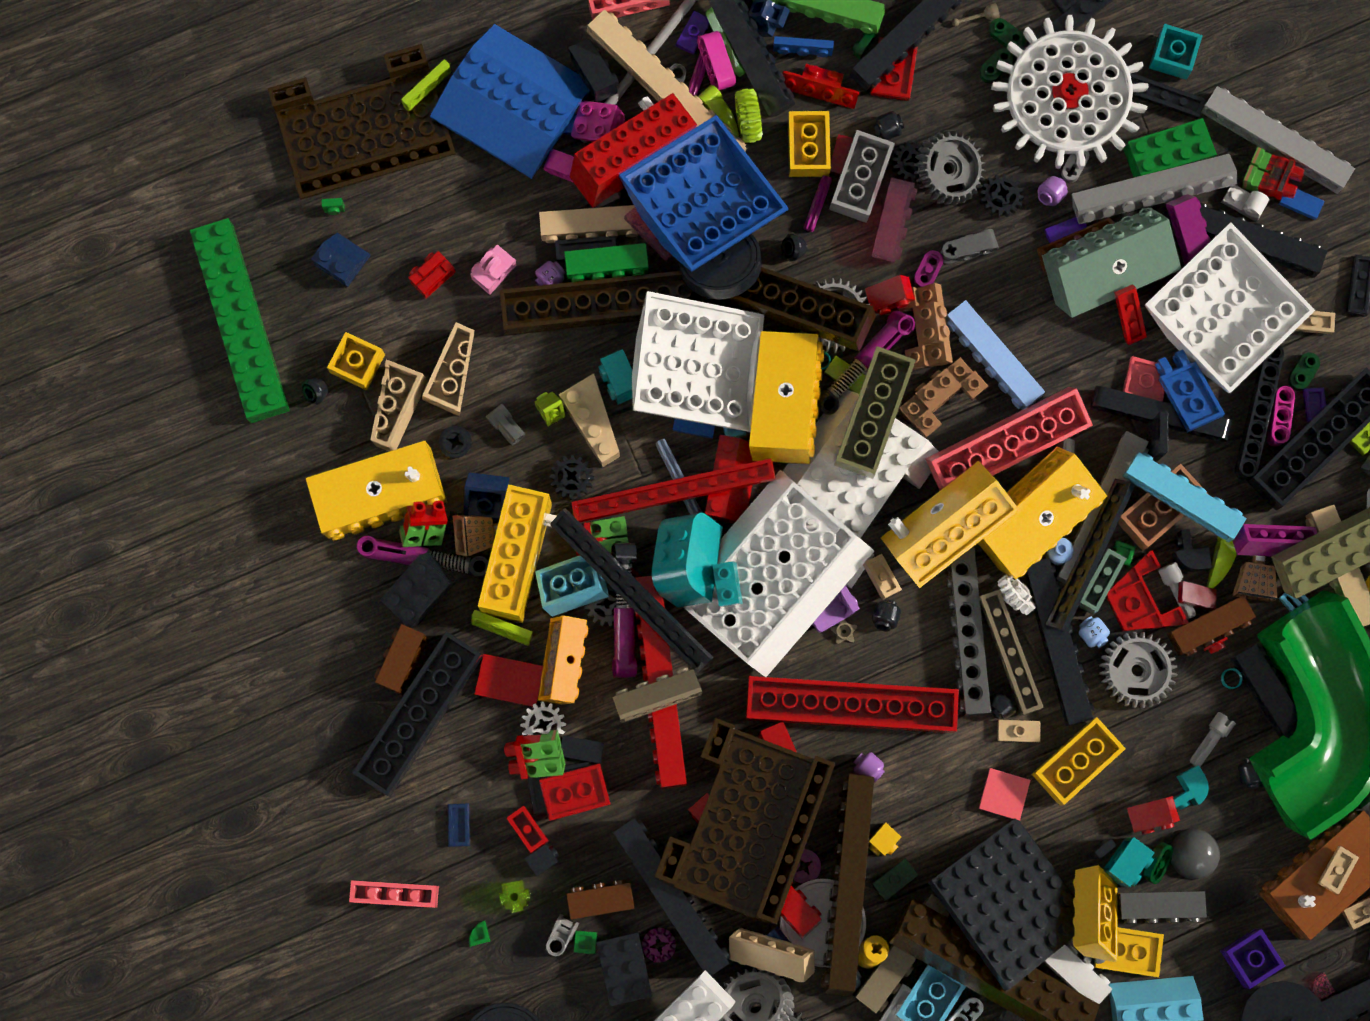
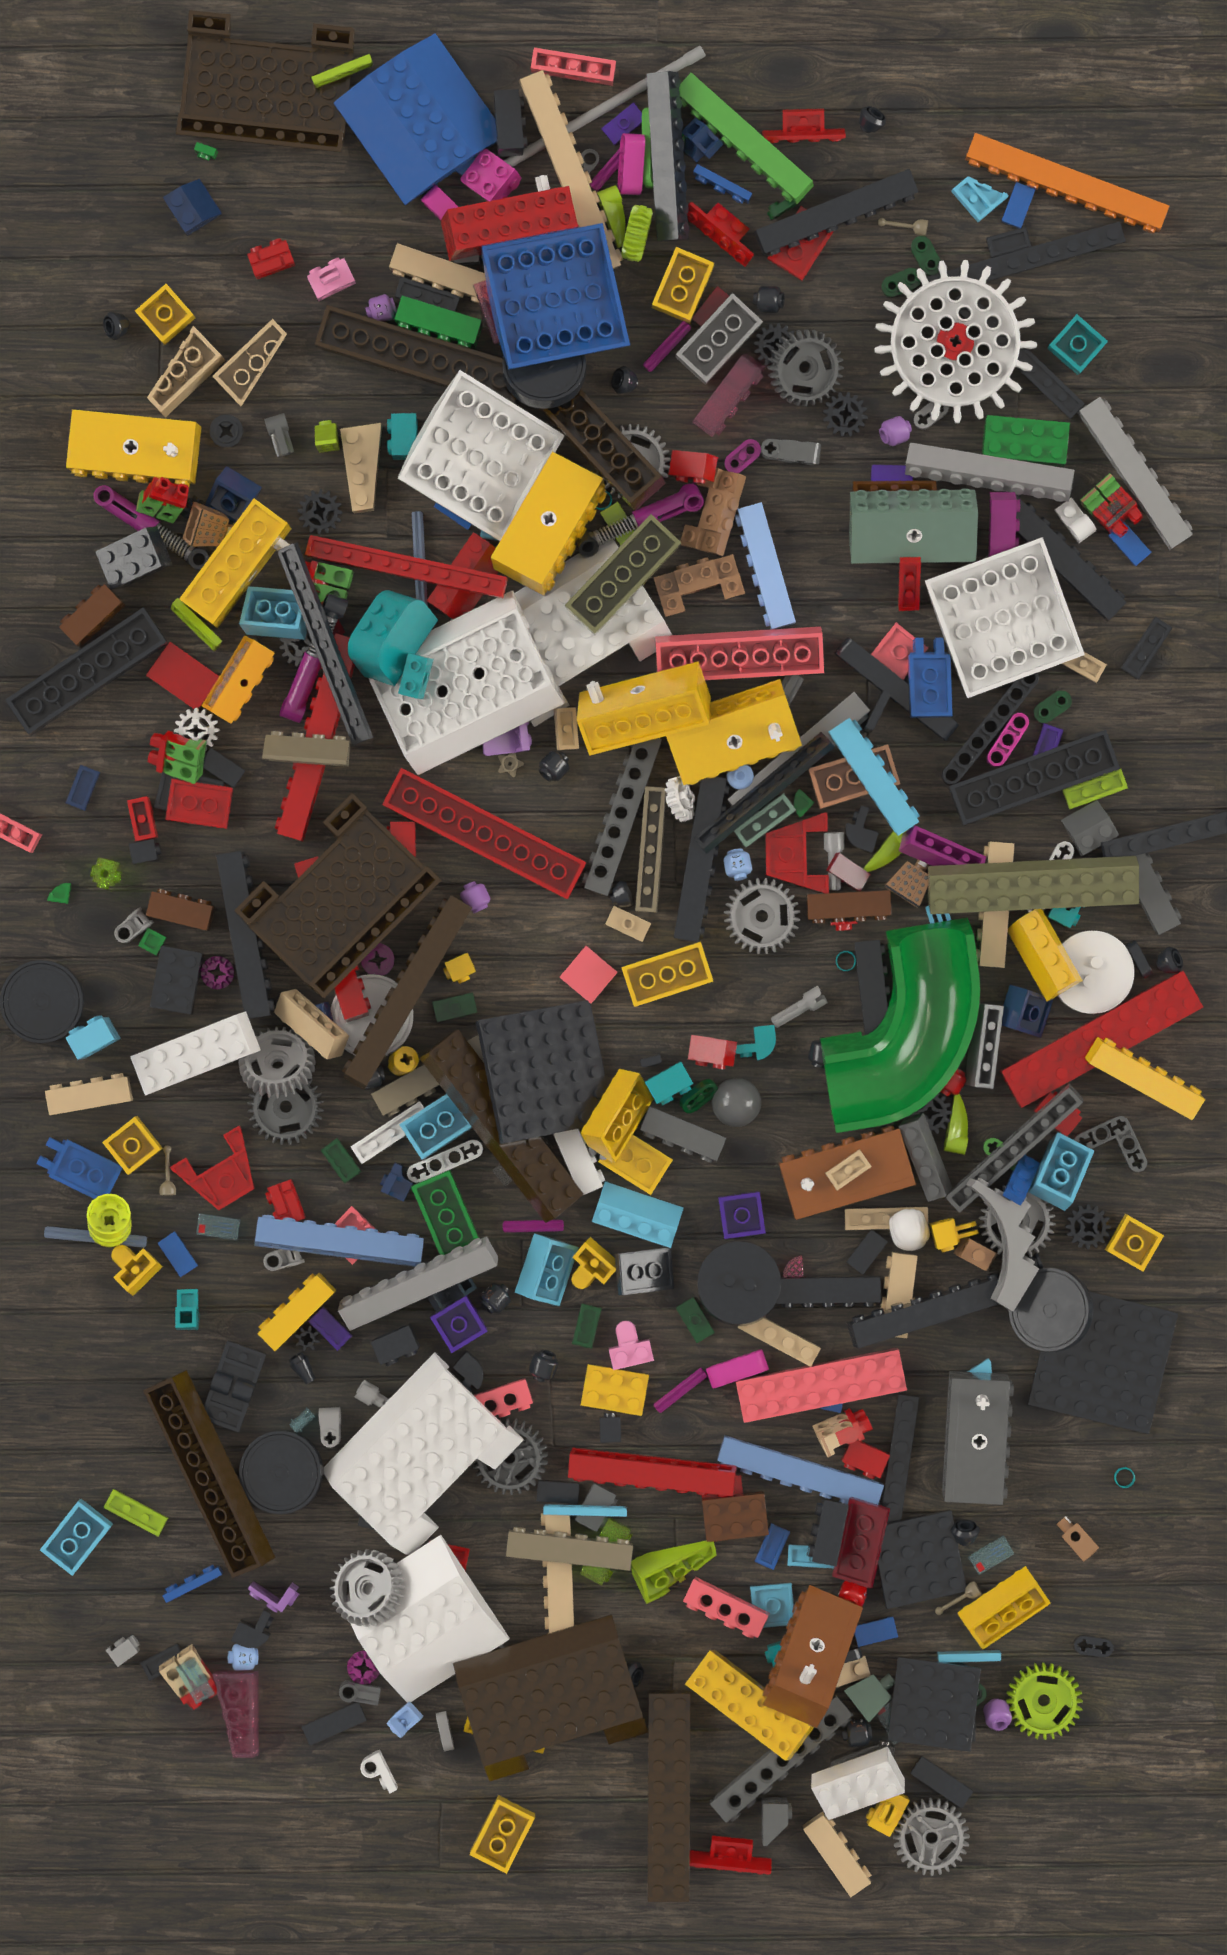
camera: 25 degrees right, 10 degrees up
green brick [190,218,290,423] -> none

